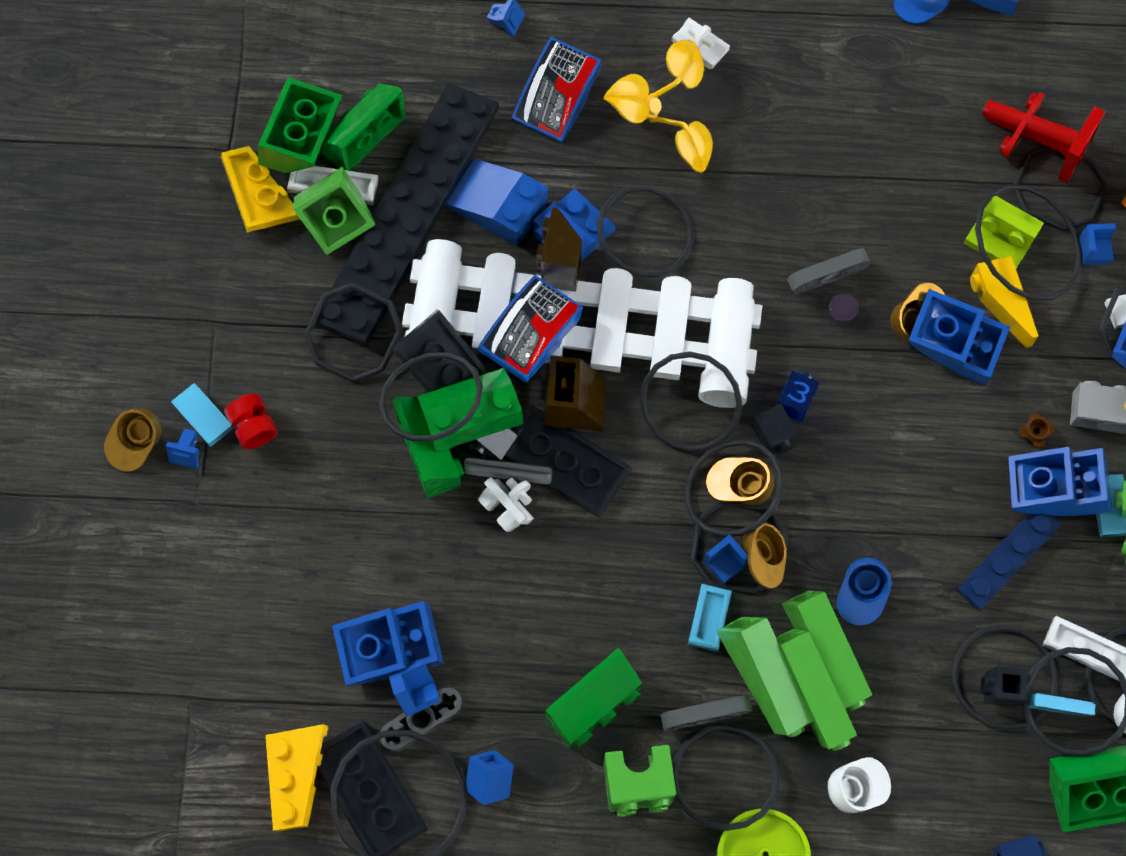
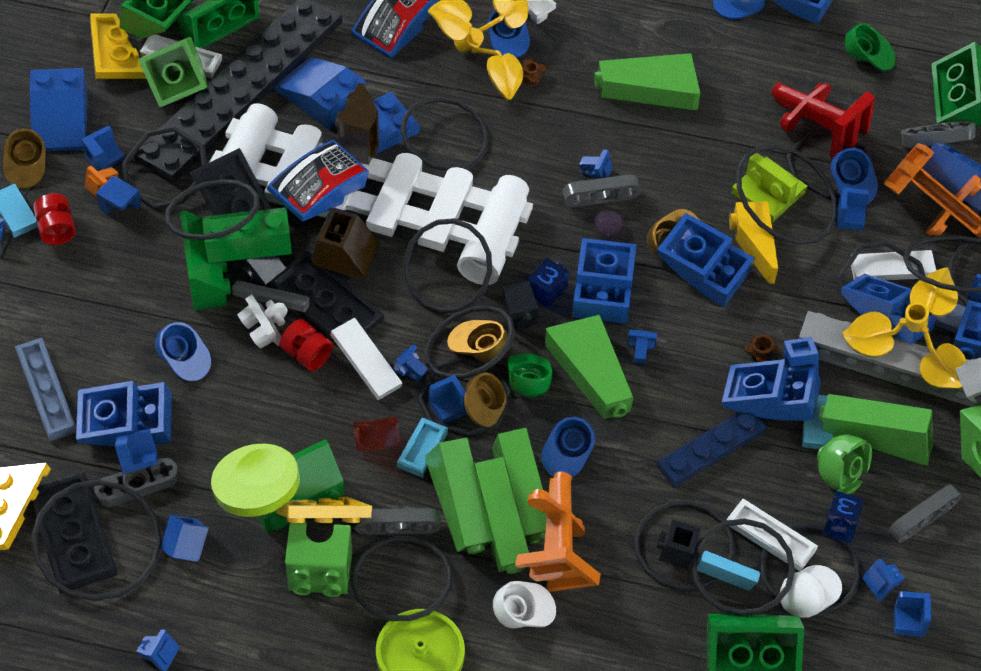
camera: 10 degrees right, 15 degrees down
none -> pearl gold cap [3,128,46,188]
none -> sand blue tile [15,338,76,442]
none -> blue slope [30,68,88,151]
none -> blue panel [81,126,125,171]
none -> orange brick [85,166,119,198]
none -> blue panel [96,175,141,214]
none -> blue cap [155,322,211,382]
none -> lime piece [211,444,300,517]
none -> yellow wing [276,497,372,523]
none -> red wheel [279,319,333,372]
none -> white tile [331,318,402,400]
none -> clear red panel [353,416,401,451]
none -> blue brick [393,344,428,383]
none -> blue cap [487,10,530,58]
none -> green cap [507,353,552,397]
none -> orange piece [515,472,601,592]
none -> reddish brown plate [522,59,546,85]
none -> bright green slope [545,315,633,419]
none -> blue slope [572,238,637,324]
none -> blue brick [579,149,613,179]
none -> bright green slope [594,53,700,110]
none -> blue brick [627,330,657,364]
none -> blue panel [784,337,819,372]
none -> blue cap [830,148,878,204]
none -> green cap [844,23,895,71]

